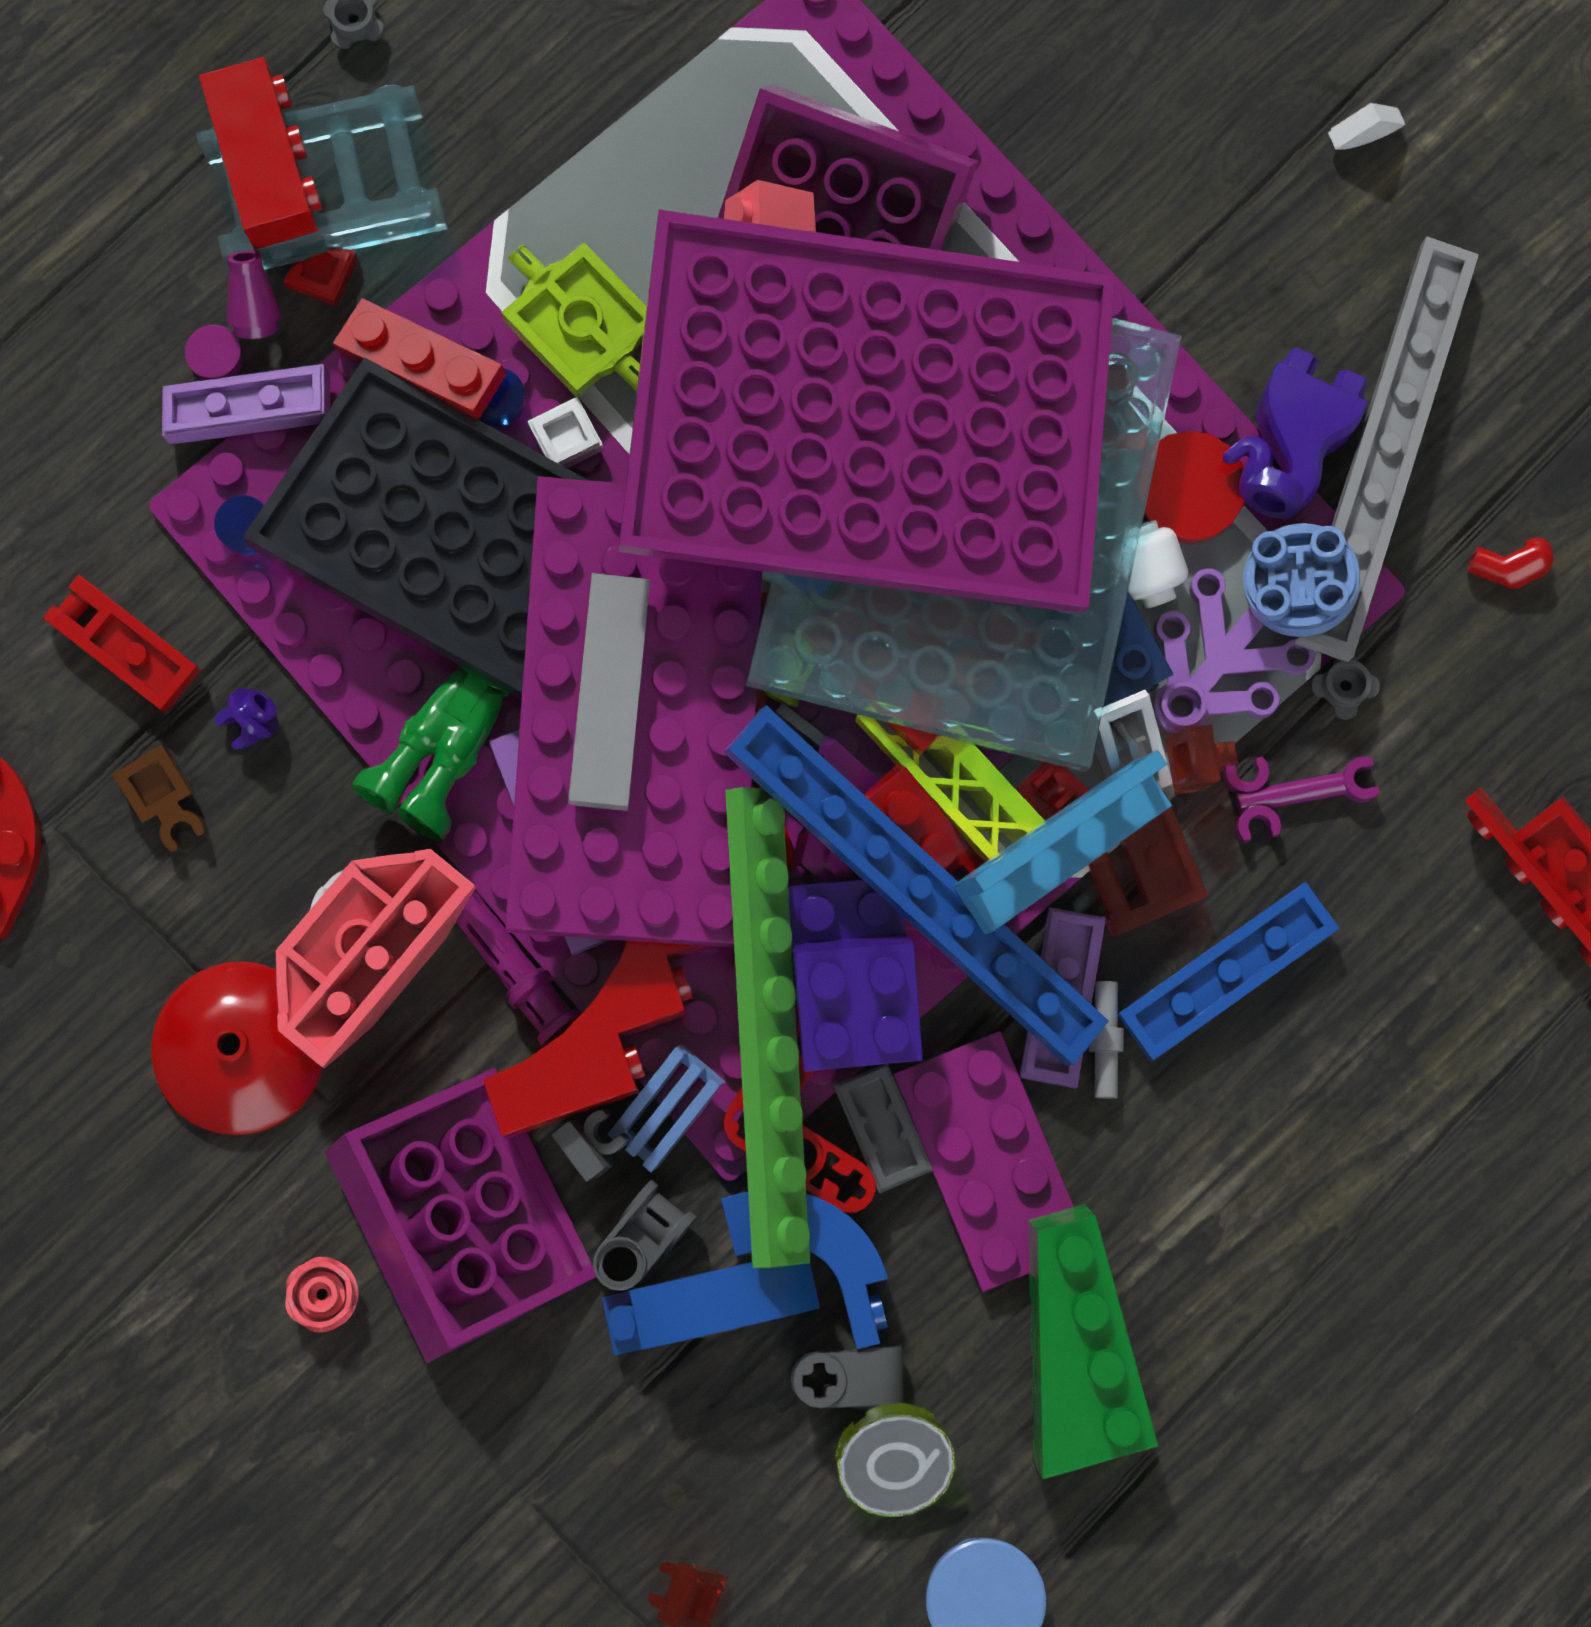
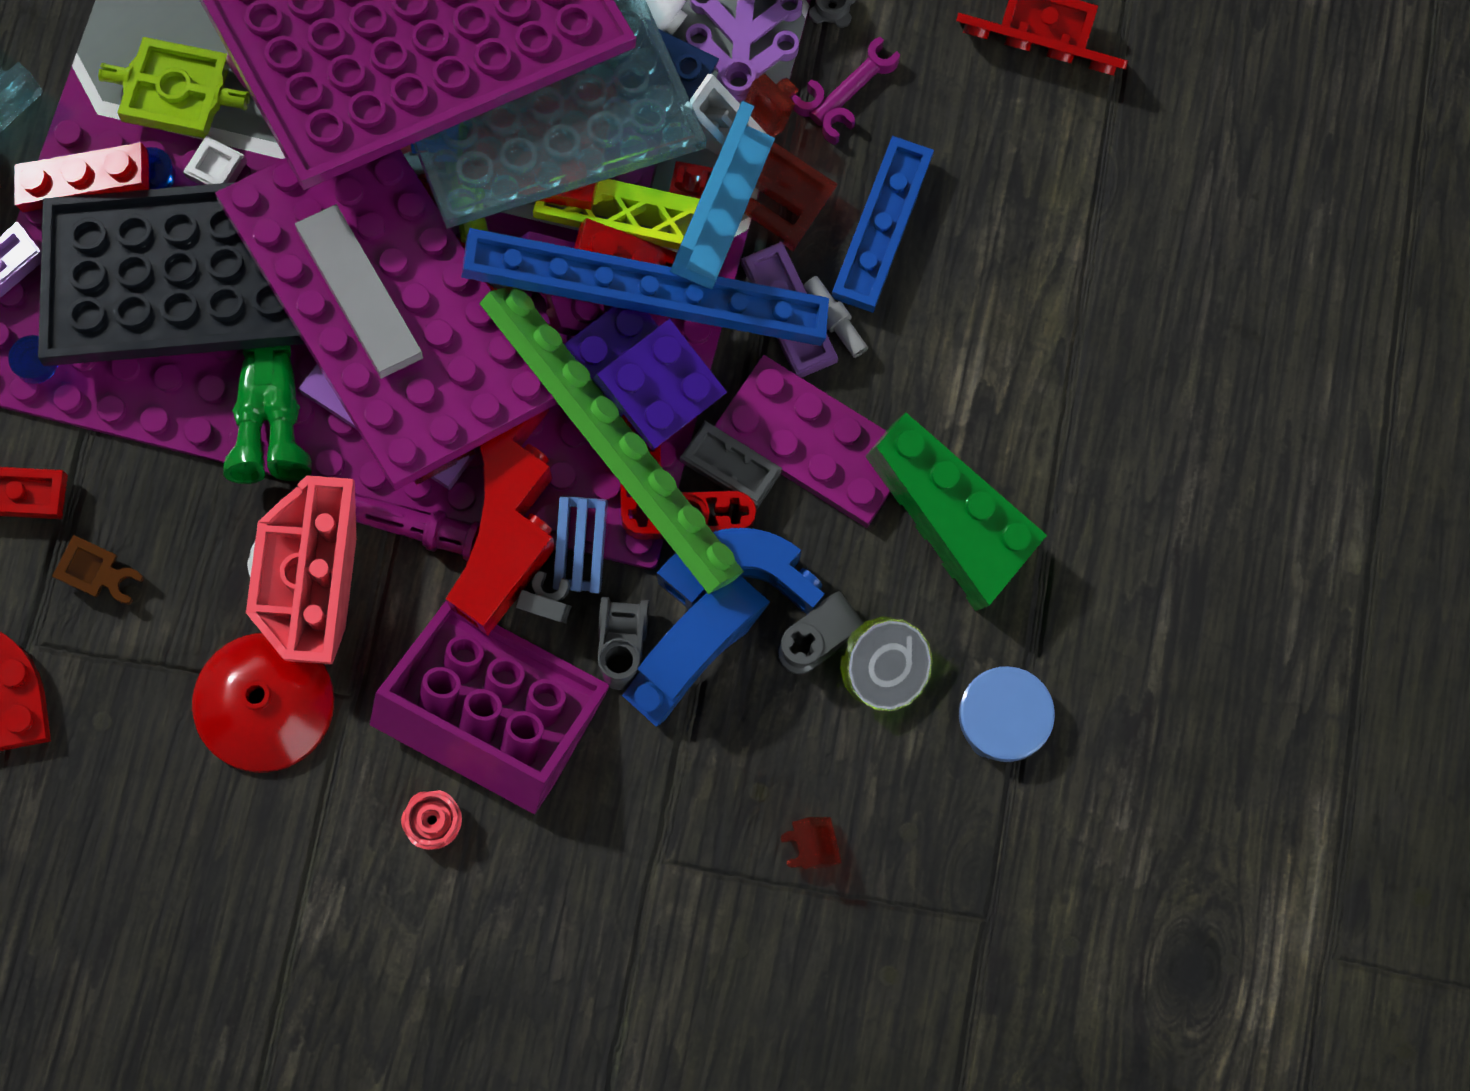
camera: 35 degrees left, 5 degrees down
dark purple plate [214,688,279,750] -> none

